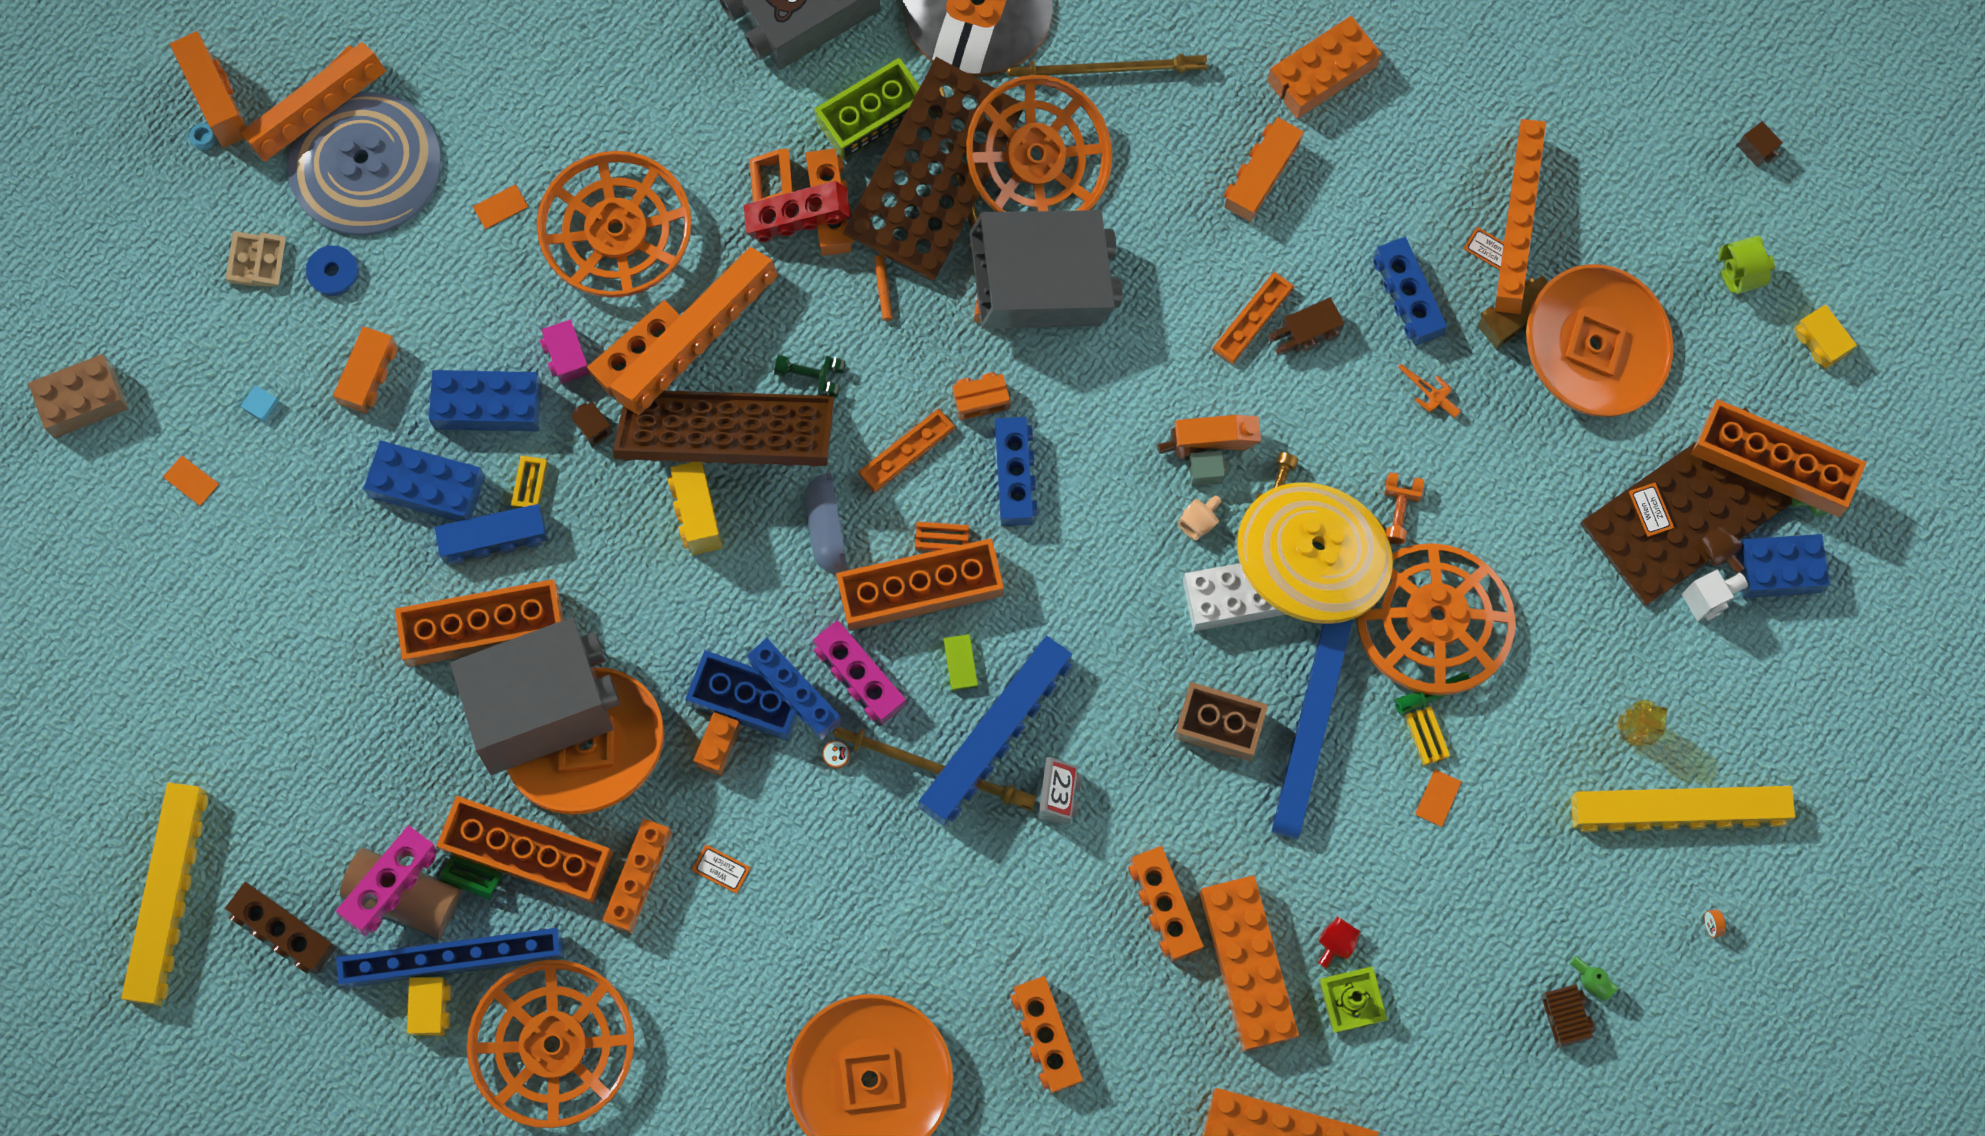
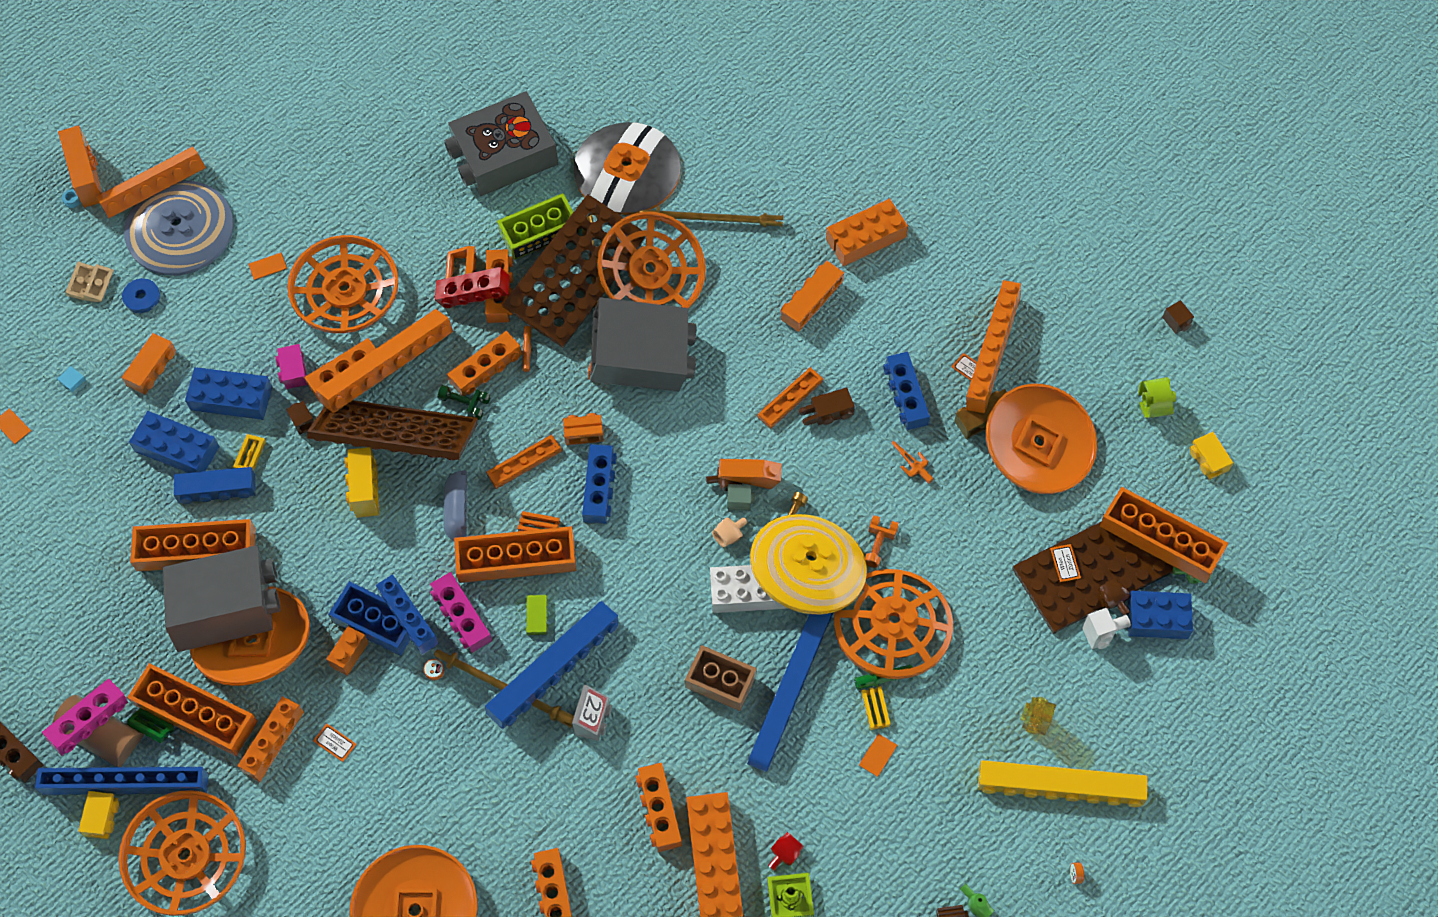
camera: 10 degrees right, 10 degrees down
none -> orange brick [447,331,522,396]

